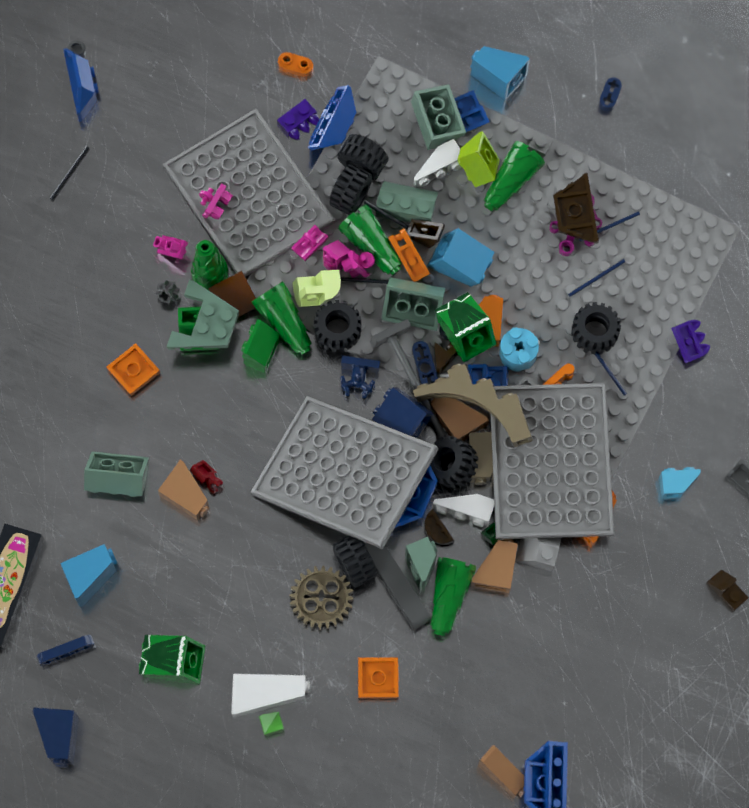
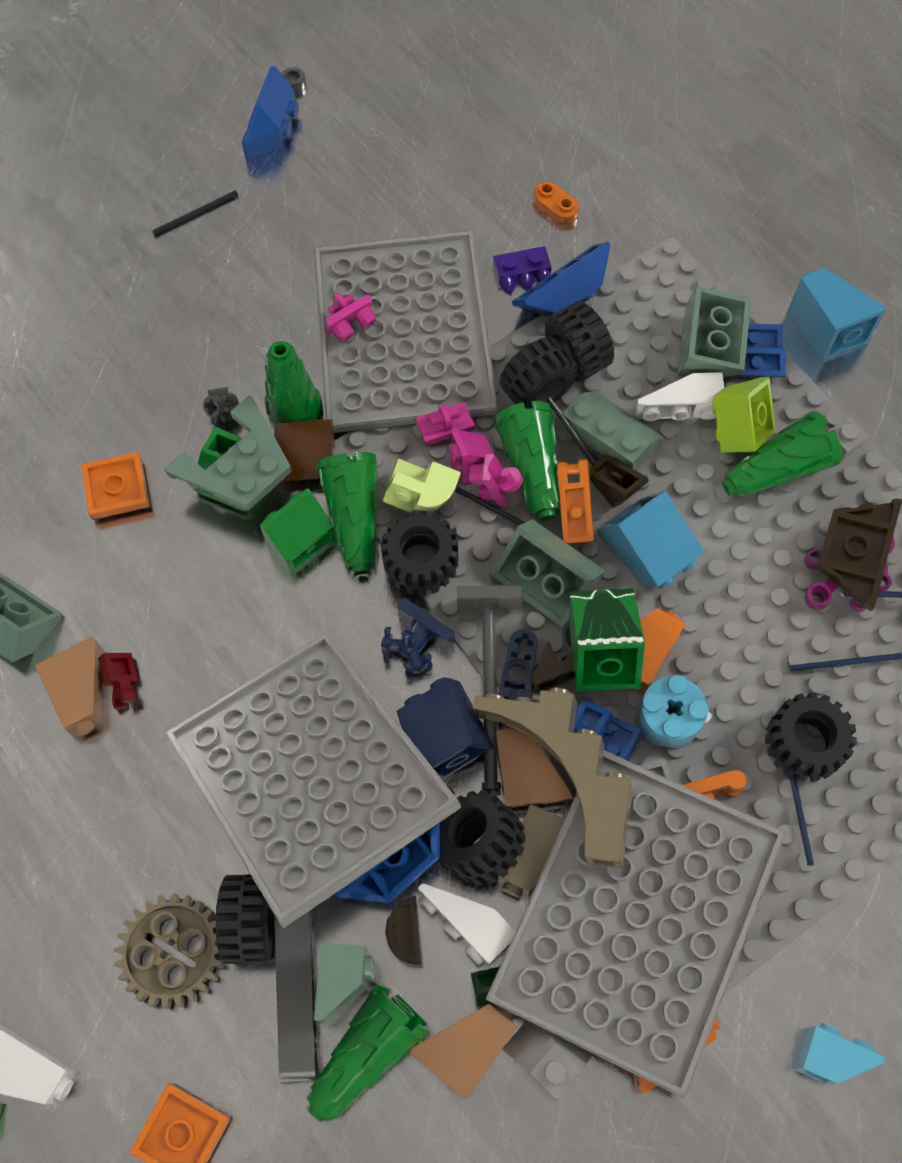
camera: 30 degrees right, 5 degrees down
dark pink hips [153,235,188,260] -> none

